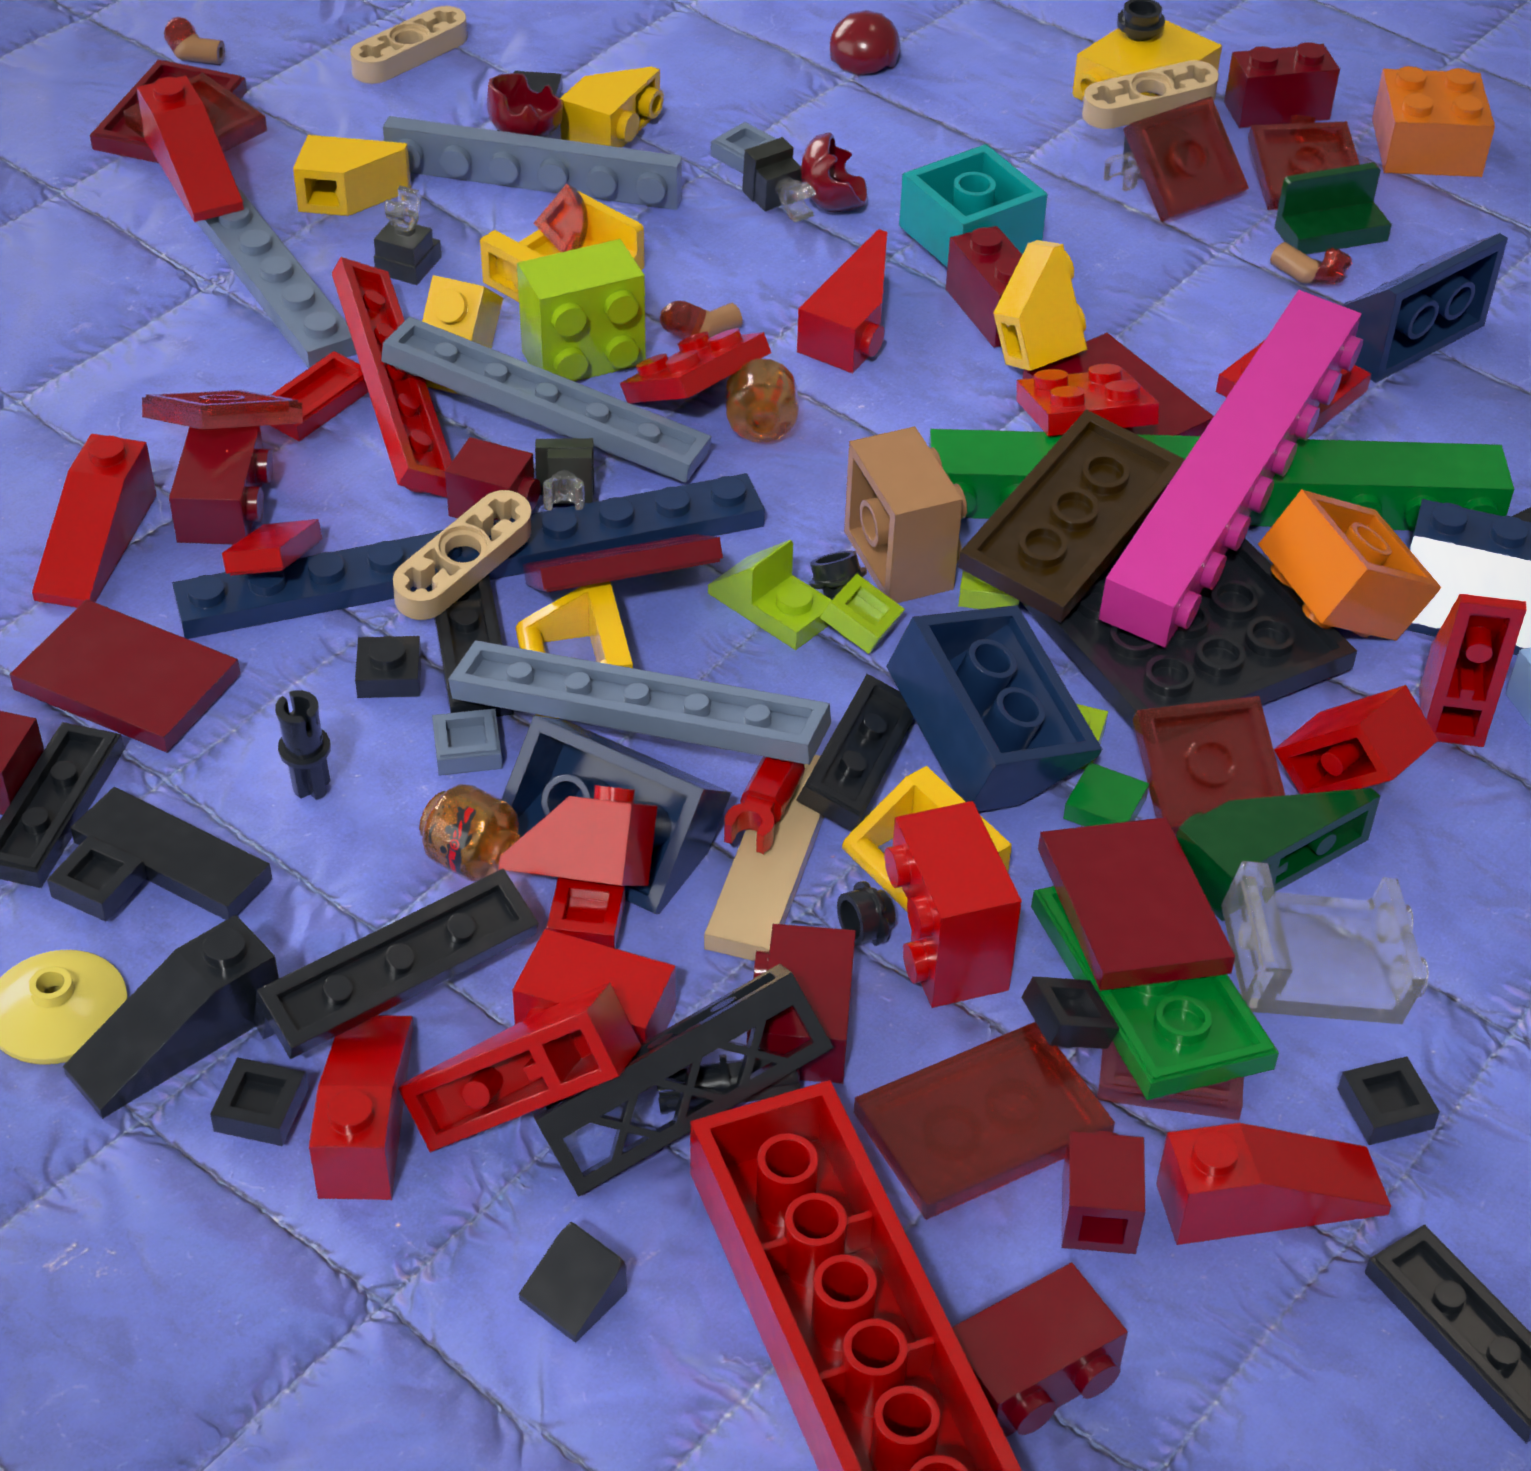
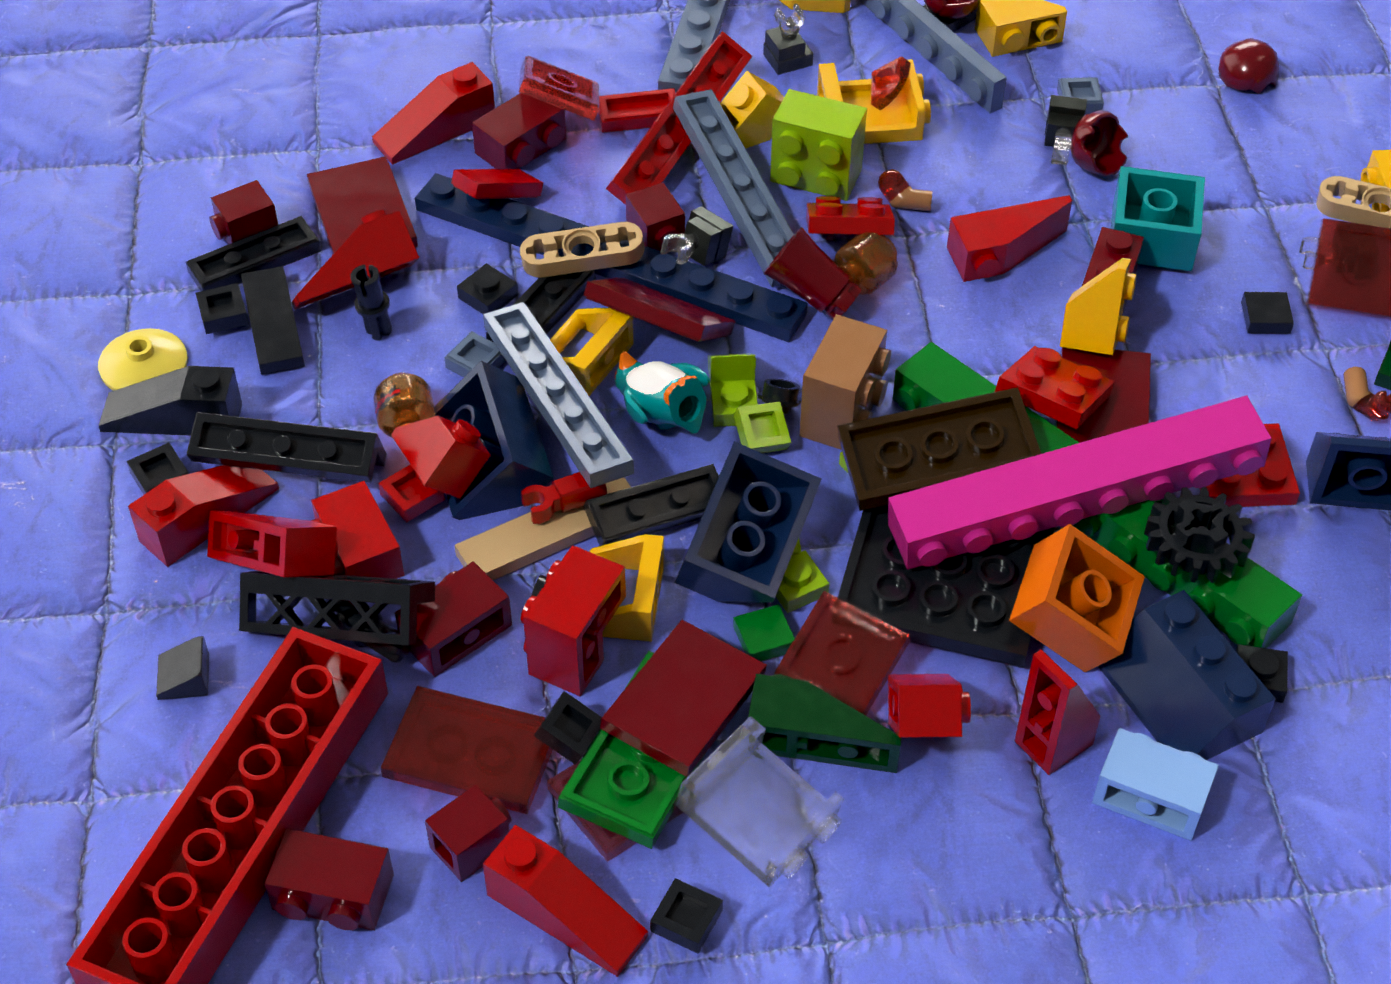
camera: 45 degrees right, 5 degrees up
none -> red slope [291,209,419,310]
none -> teal animal [614,351,710,434]
none -> dark red plant [763,227,862,320]
none -> black gear [1144,487,1255,583]
none -> black tile [1241,292,1294,334]

